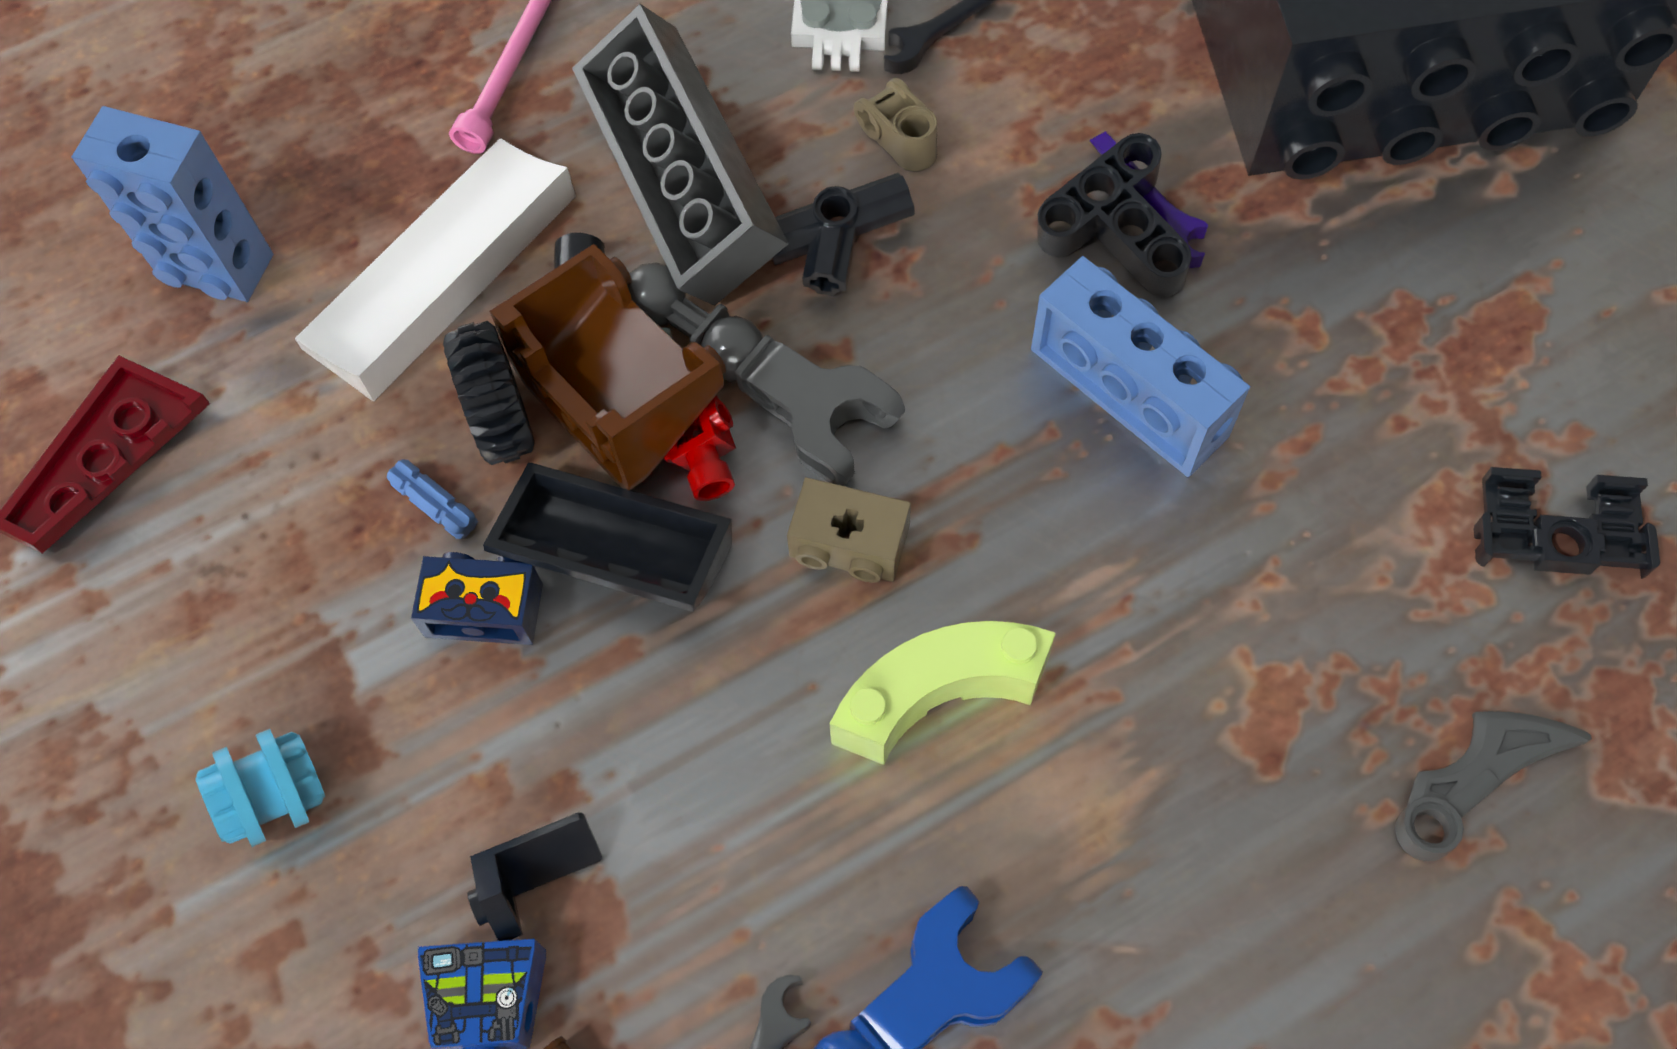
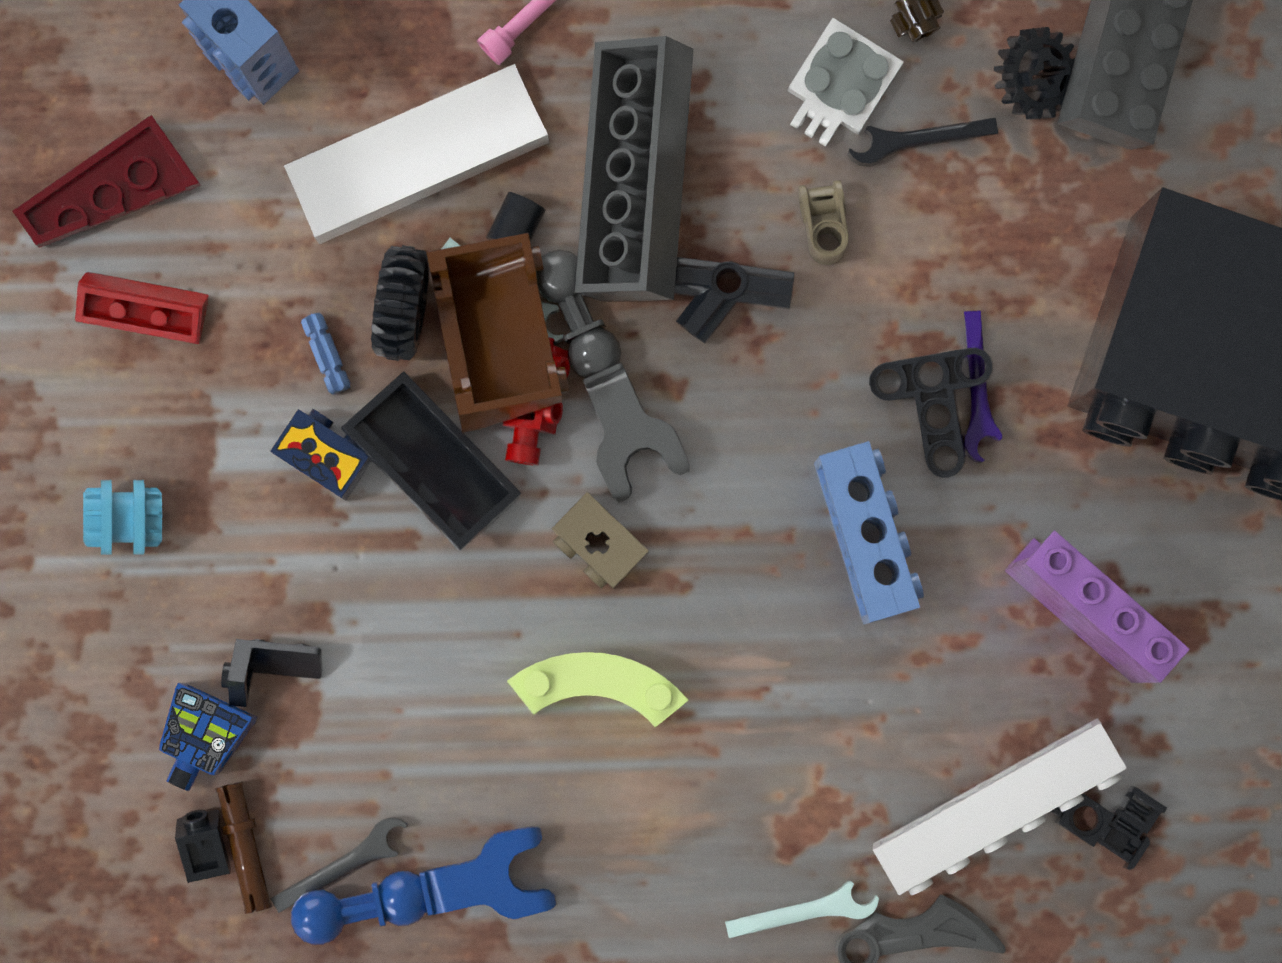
camera: 25 degrees right, 20 degrees up
none -> red slope [75,272,209,344]
none -> light aqua piece [725,881,879,938]
none -> white brick [873,718,1127,895]
none -> medium lavender panel [1004,530,1190,683]

